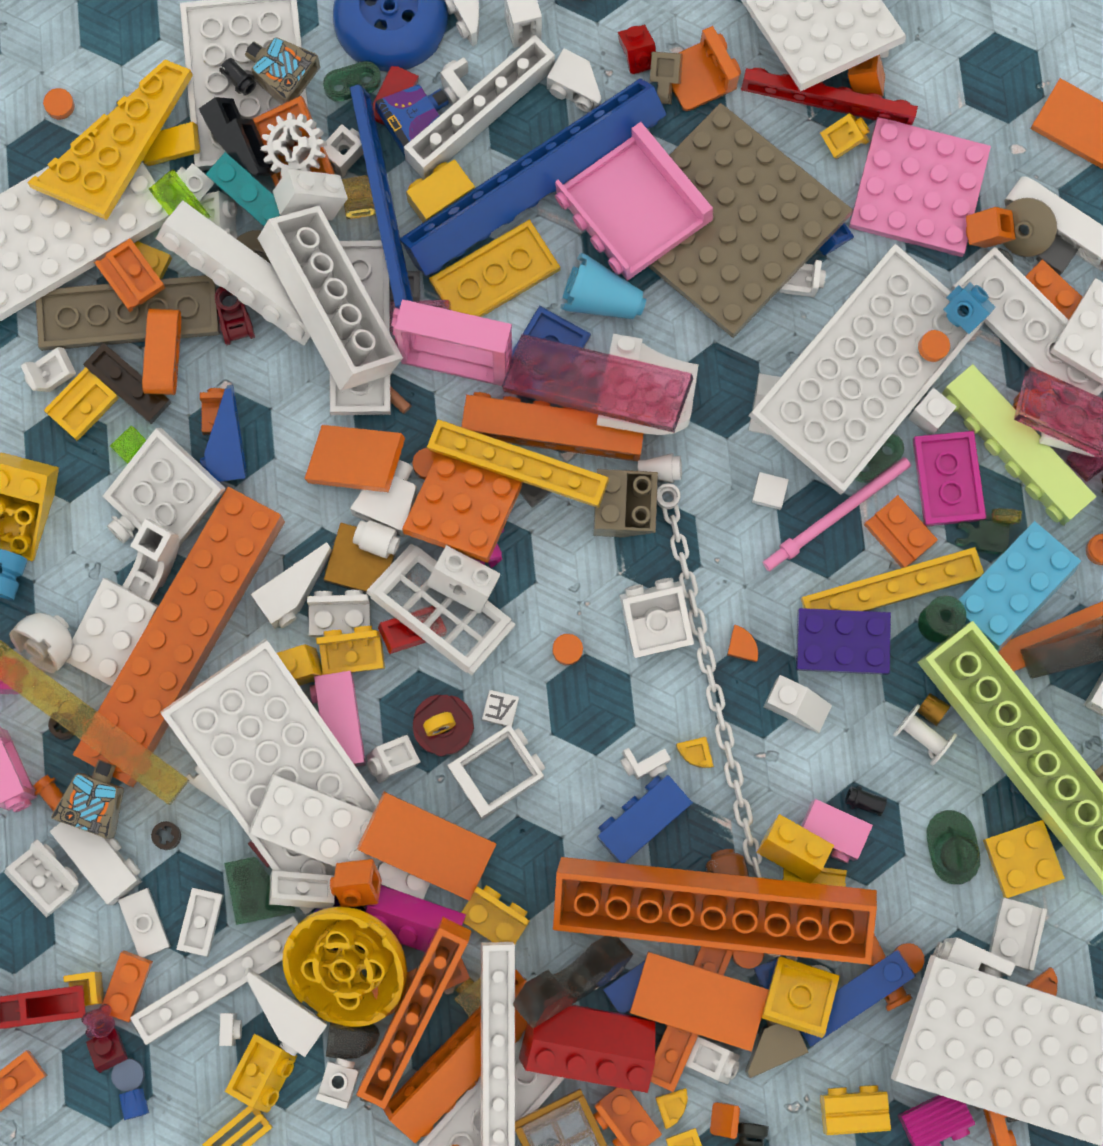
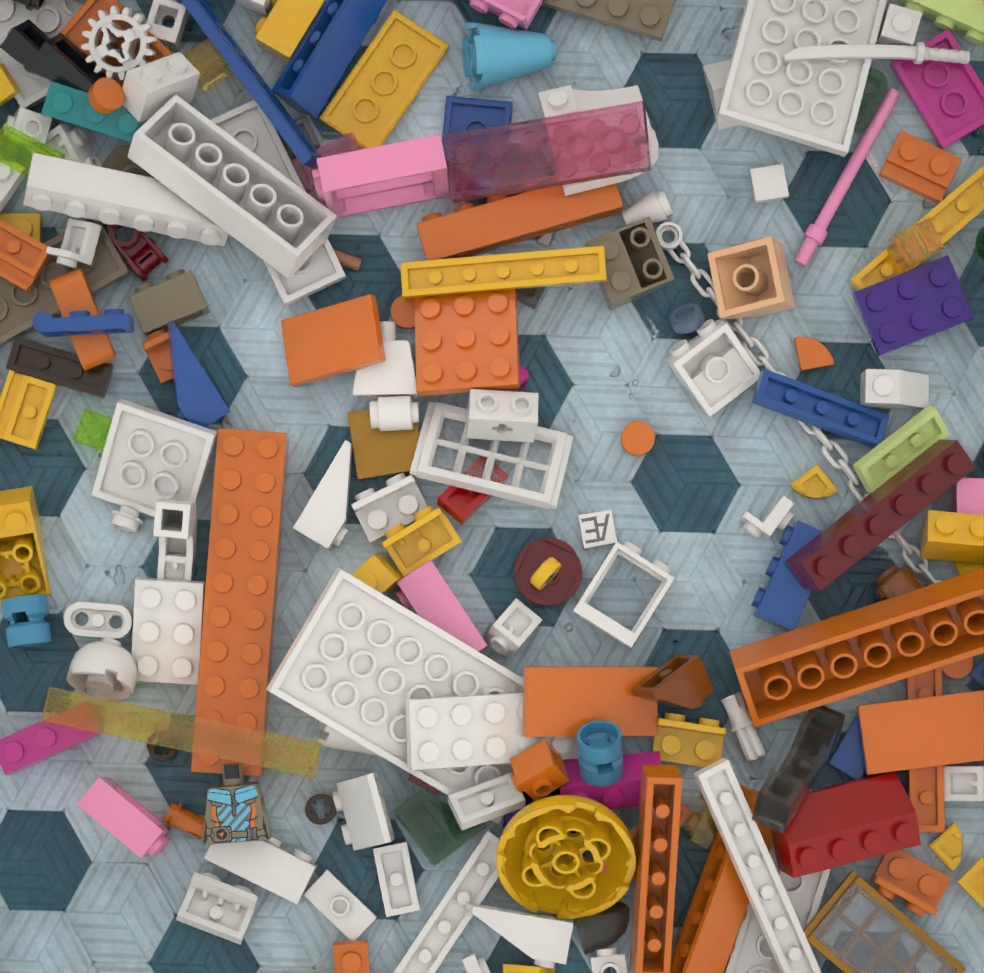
camera: 20 degrees left, 5 degrees up
none -> blue plate [33,309,134,337]
none -> white bracket [46,218,102,268]
none -> white plate [64,602,133,639]
none -> orange tile [88,78,124,114]
none -> dark tan brick [129,269,210,337]
none -> white slope [332,773,395,851]
none -> dark azure wheel [577,720,624,787]
none -> dark orange slope [631,654,715,710]
none -> sand blue tile [669,303,705,334]
none -> light nougat slope [707,236,795,319]
none -> white axle [721,692,765,761]
none -> blue plate [752,369,889,448]
none -> white sword [783,42,970,64]
none -> dark red brick [786,439,975,591]
none -> yellowish green plate [852,405,950,493]
none -> clear yellow brick [887,218,944,271]

